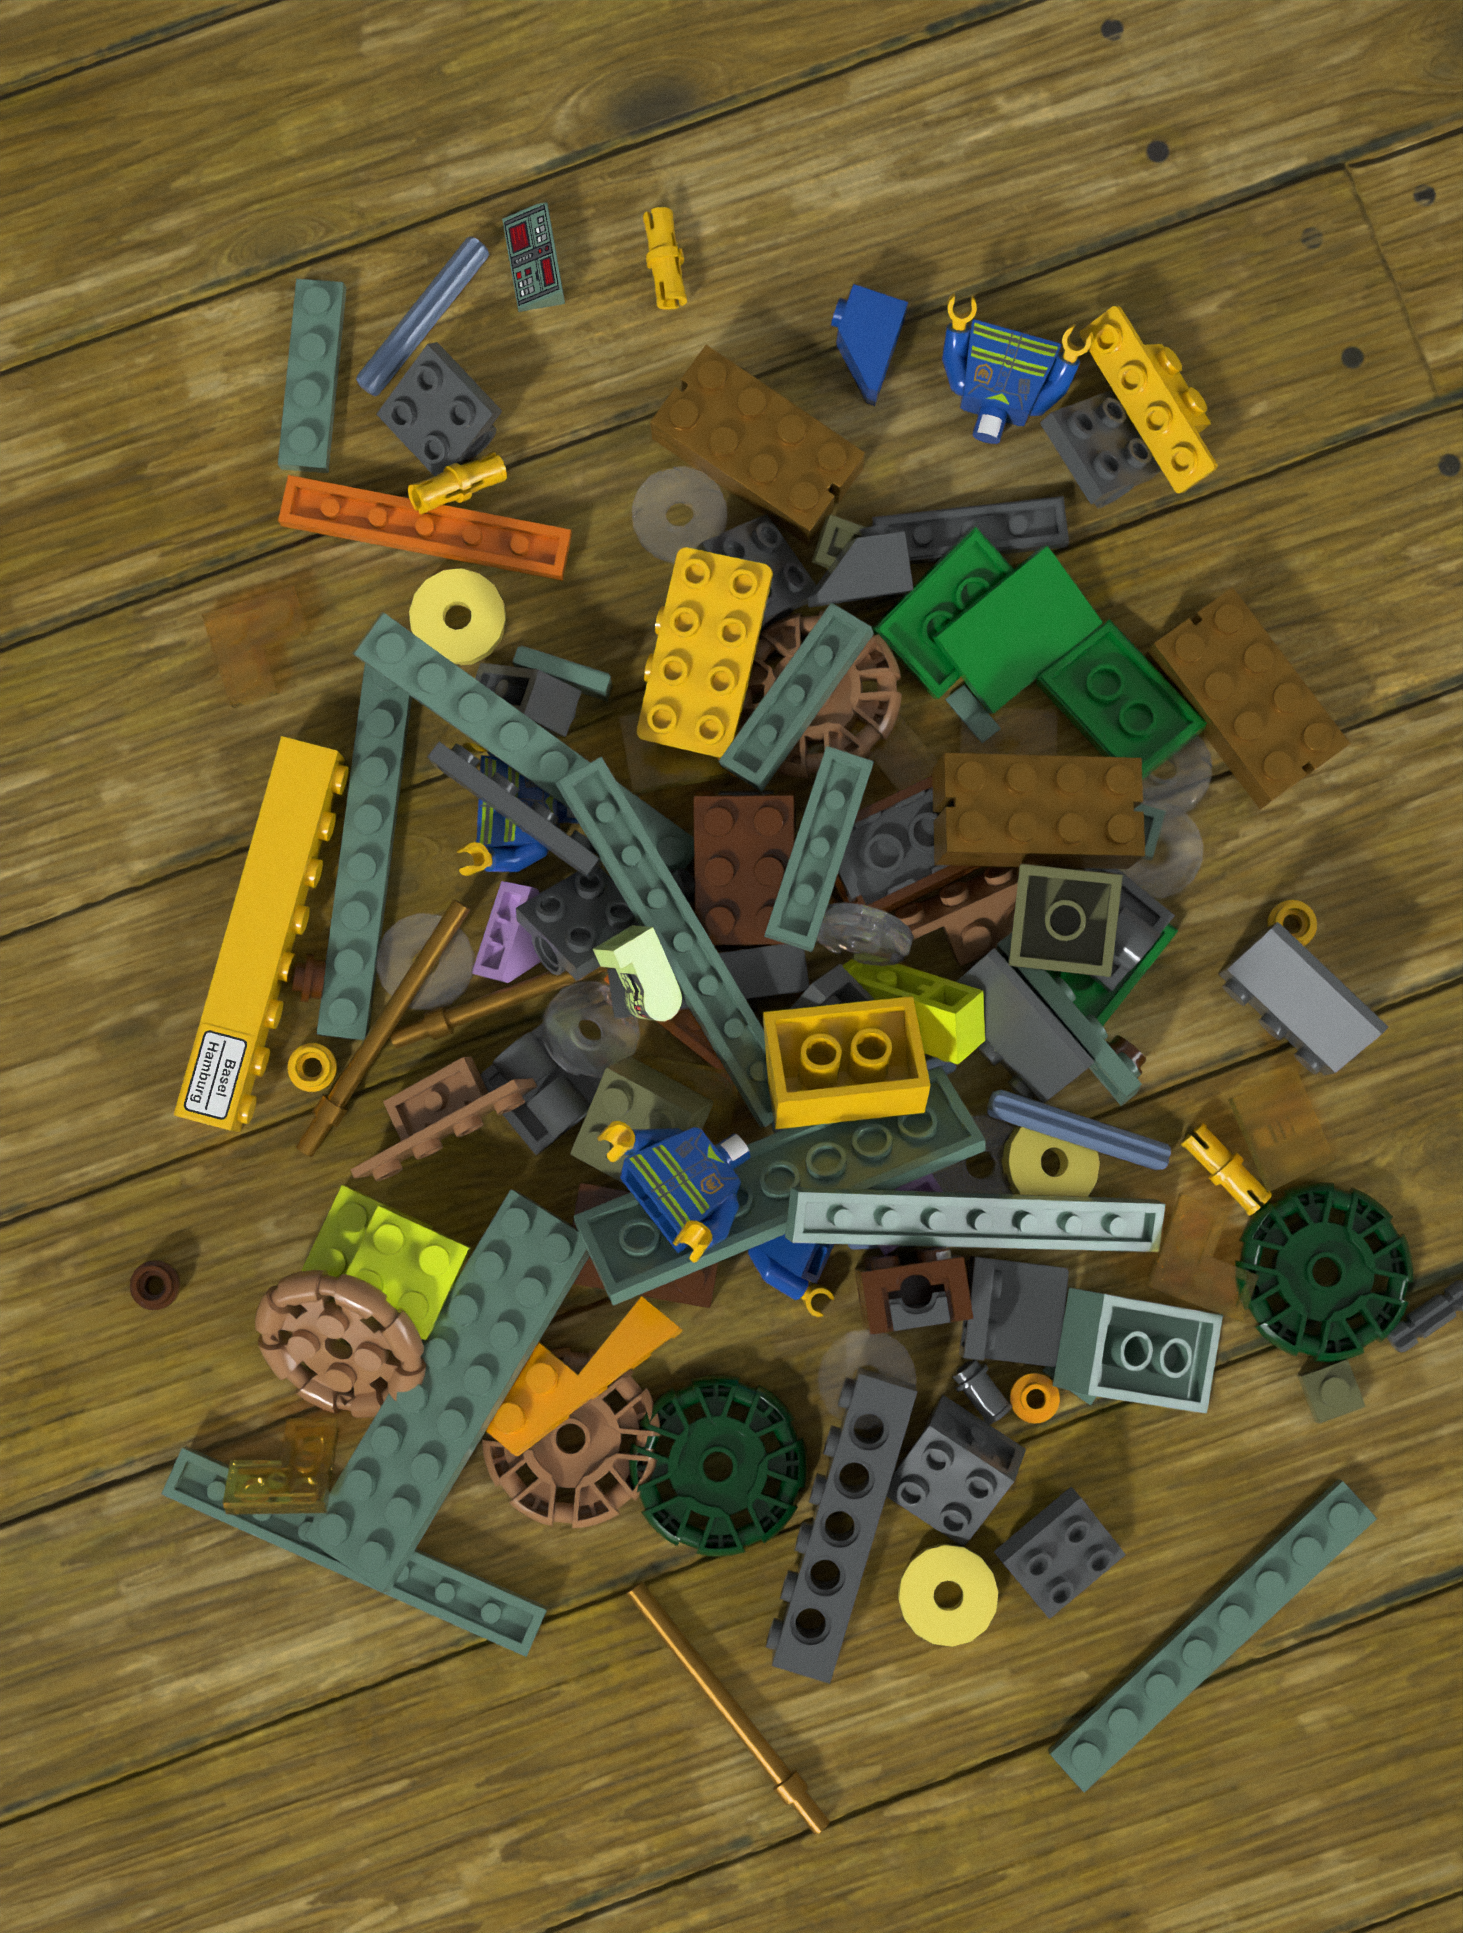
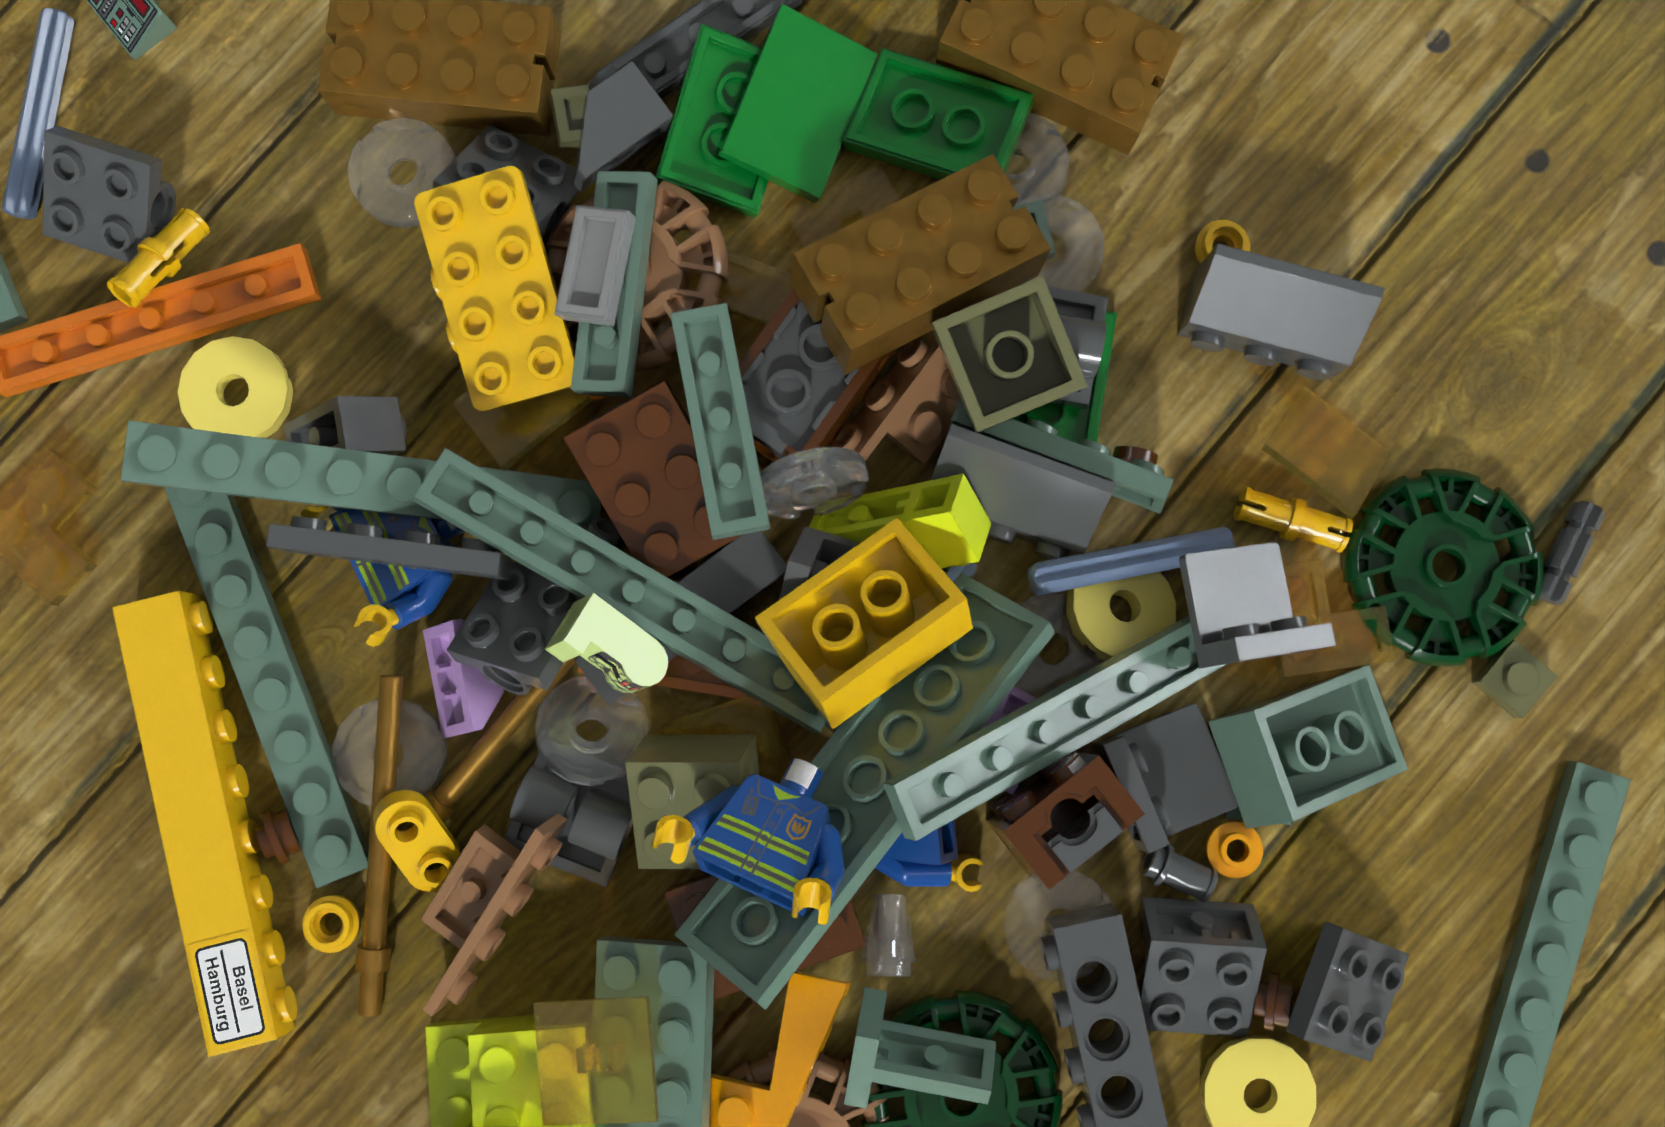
camera: 35 degrees left, 0 degrees up
sand green tile [513,645,613,702] -> none
sand green piece [945,685,1001,743] -> none
none -> yellow plate [373,790,461,892]
none -> clear yellow piece [533,996,659,1125]
none -> light grey tile [554,205,636,326]
none -> sand green bracket [844,987,996,1109]
none -> clear cone [861,894,917,977]
none -> bracket [1179,542,1336,669]
none -> reddish brown plate [1254,972,1294,1031]

